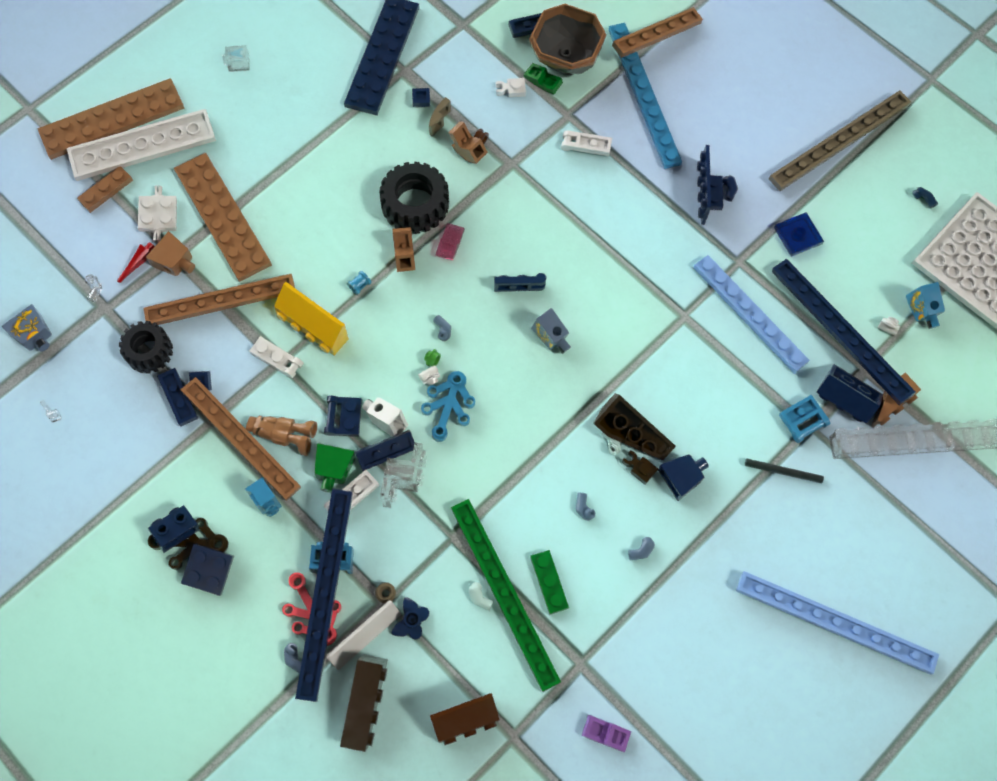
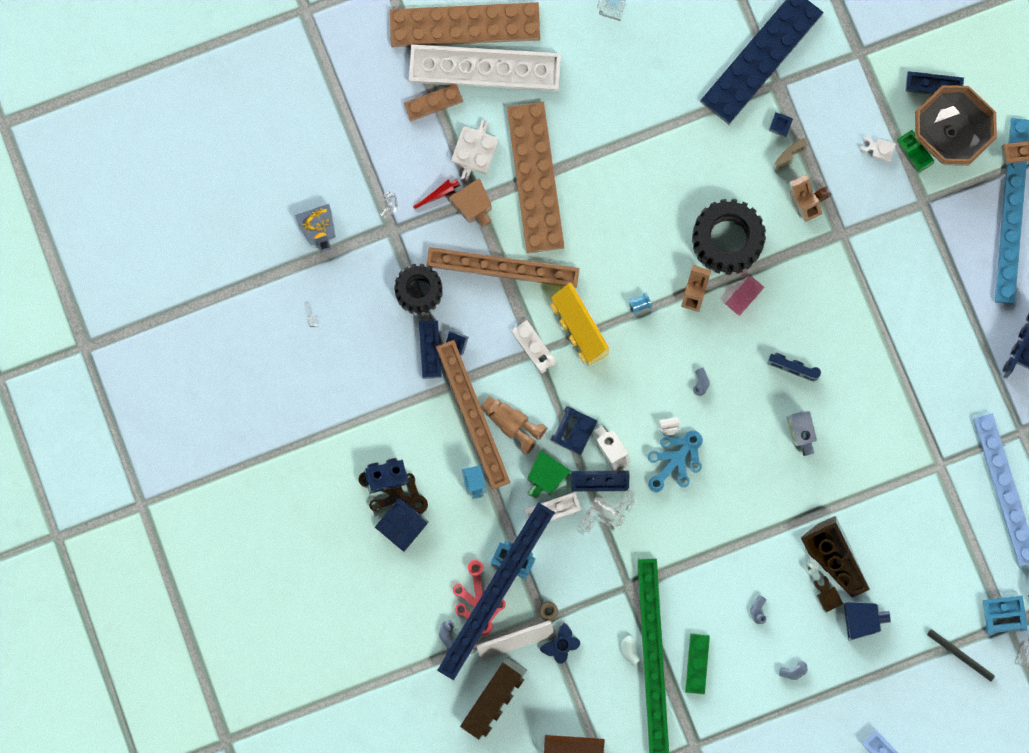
camera: 30 degrees right, 10 degrees up
bright green plate [424,349,441,366] -> none
white plate [561,130,612,156] -> none

